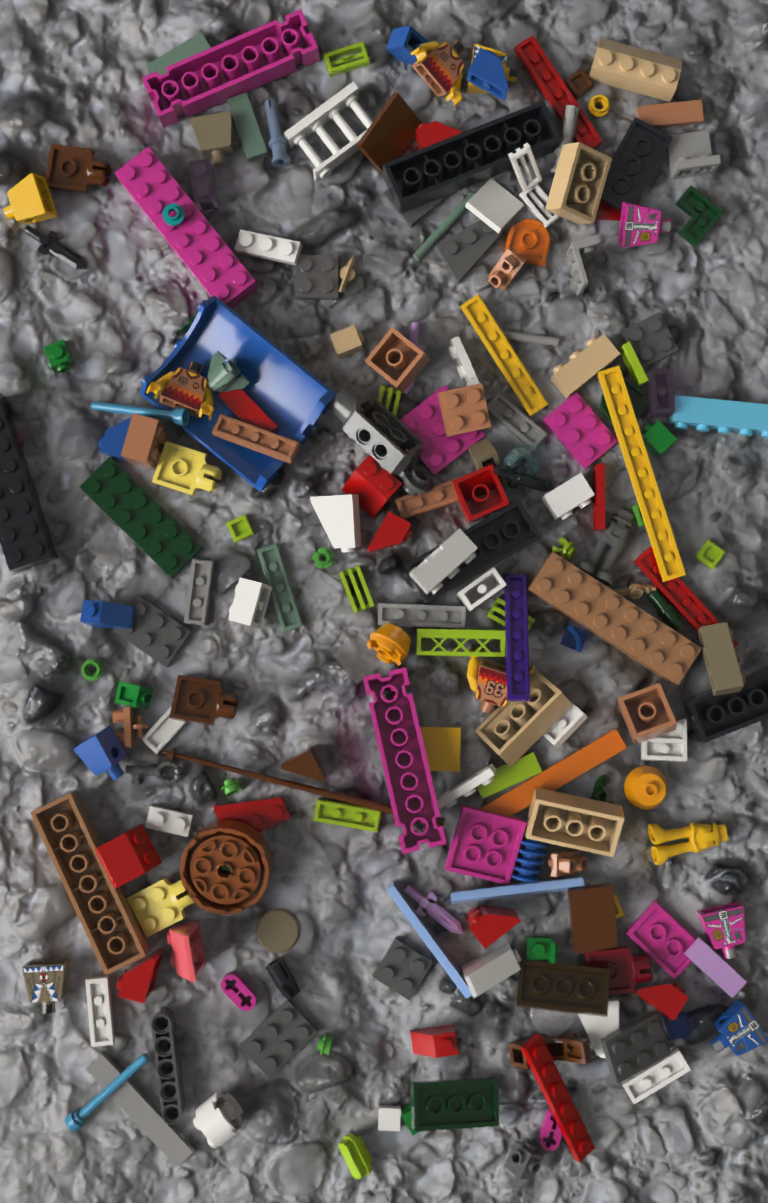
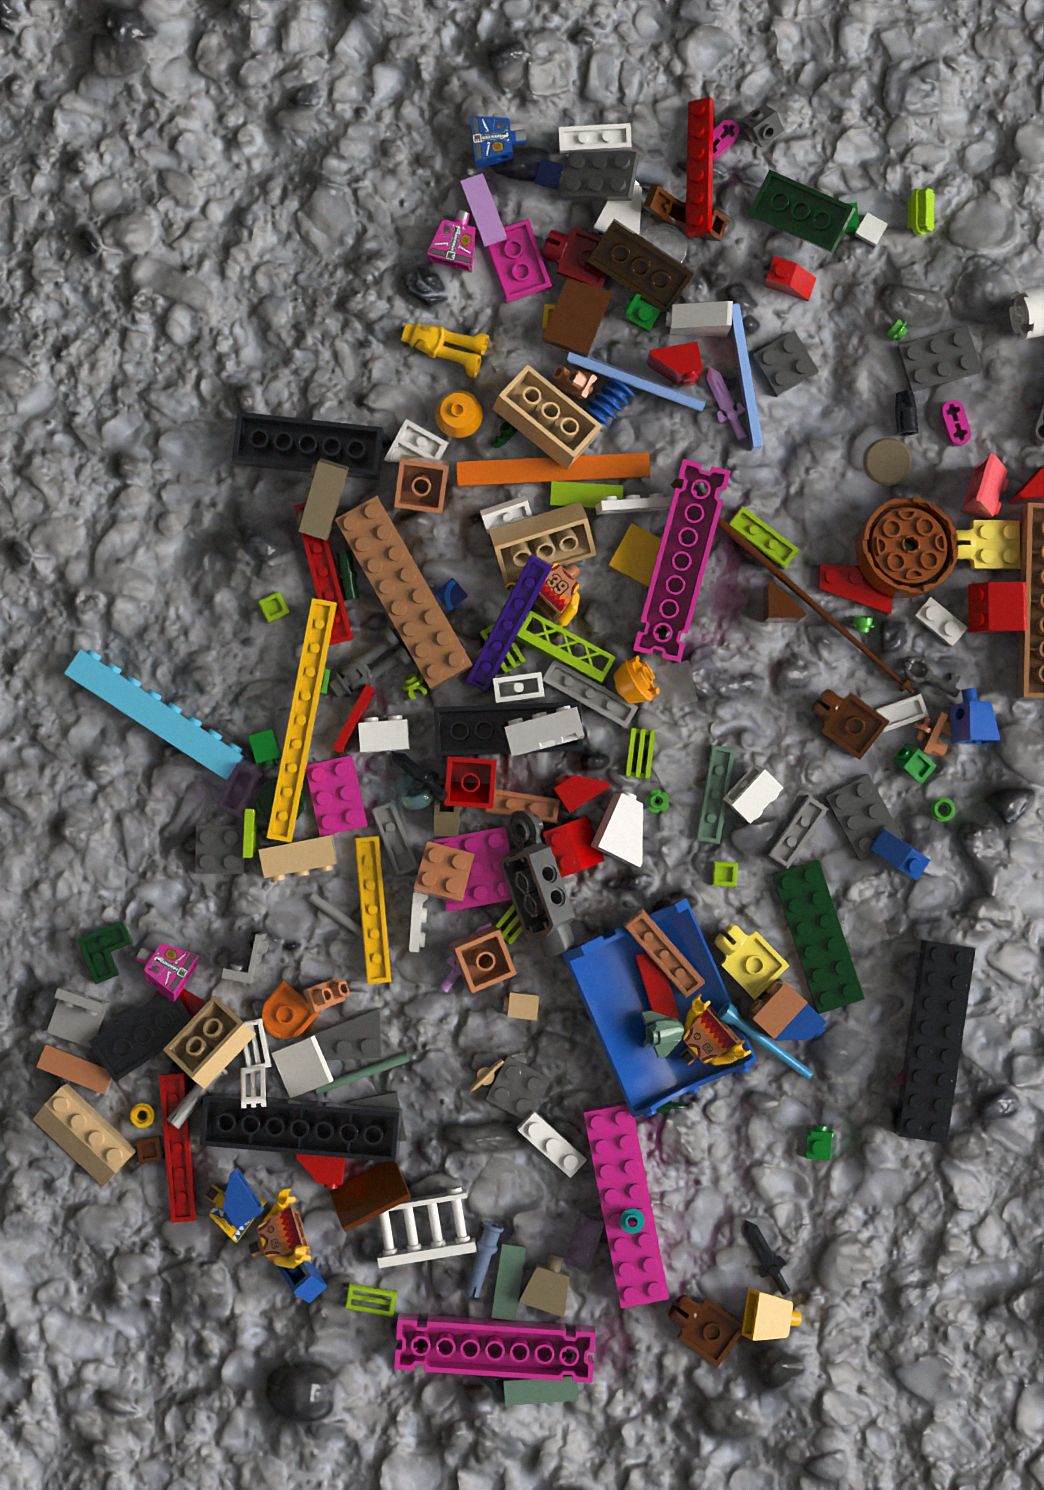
camera: 155 degrees left, 0 degrees up
dark pink plate [444,805,527,885] -> none
tan piece [613,584,656,599] -> none
red slope [634,983,689,1020] -> none

